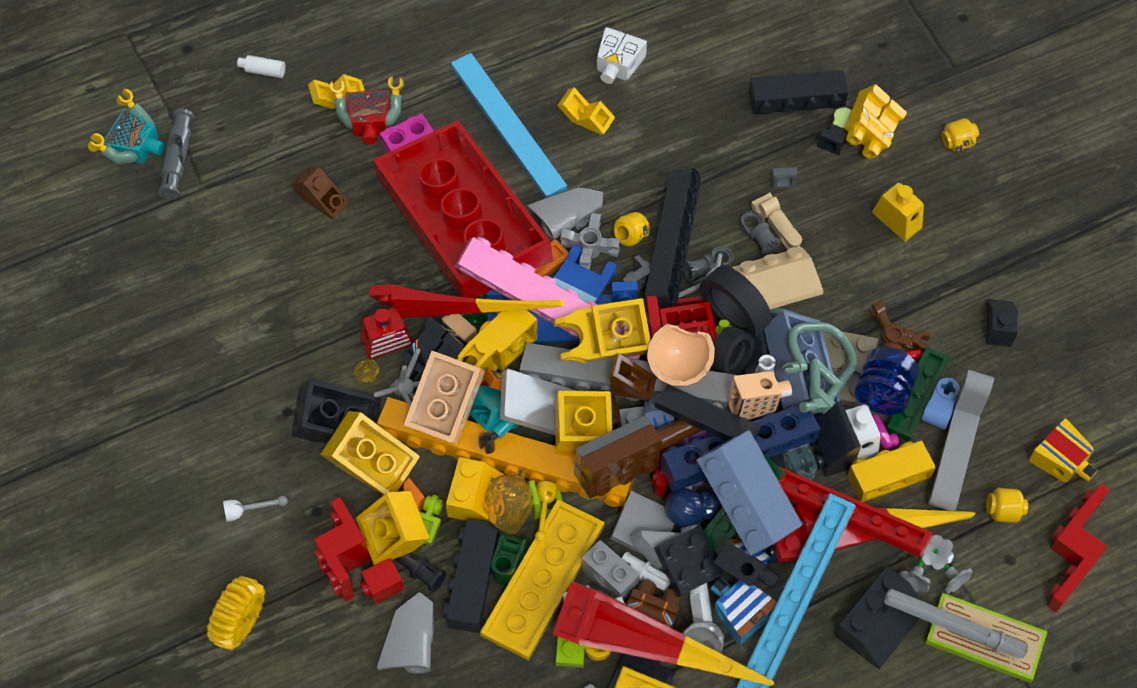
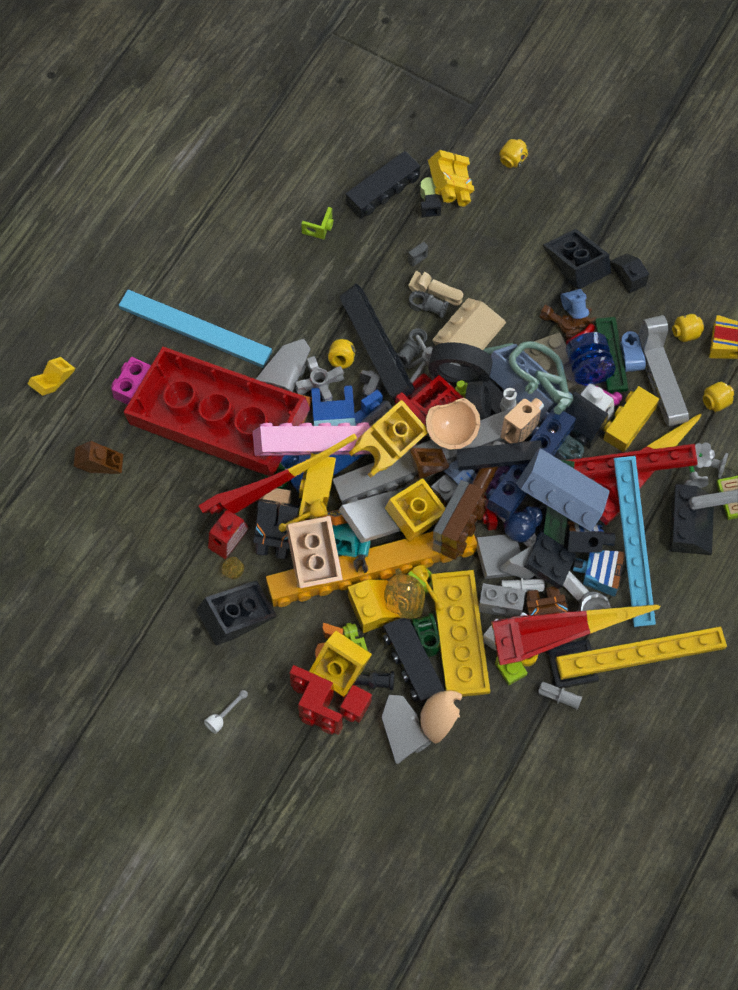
camera: 35 degrees left, 5 degrees up
yellow gear [207,576,265,650] -> none
yellow slope [320,411,420,495] -> none
torso [330,77,404,145] -> none
light grey plant [374,348,421,407] -> none
yellow slope [557,88,615,135] -> none
white torso [597,27,647,84] -> none
yellow torso [872,183,924,242] -> none
none -> yellow hinge [278,499,328,532]
none -> lime bracket [301,207,333,240]
none -> light nougat cylinder [421,690,462,744]
none -> black slope [543,229,611,289]
none -> medium blue piece [561,289,589,319]
none -> yellow head [672,314,704,342]

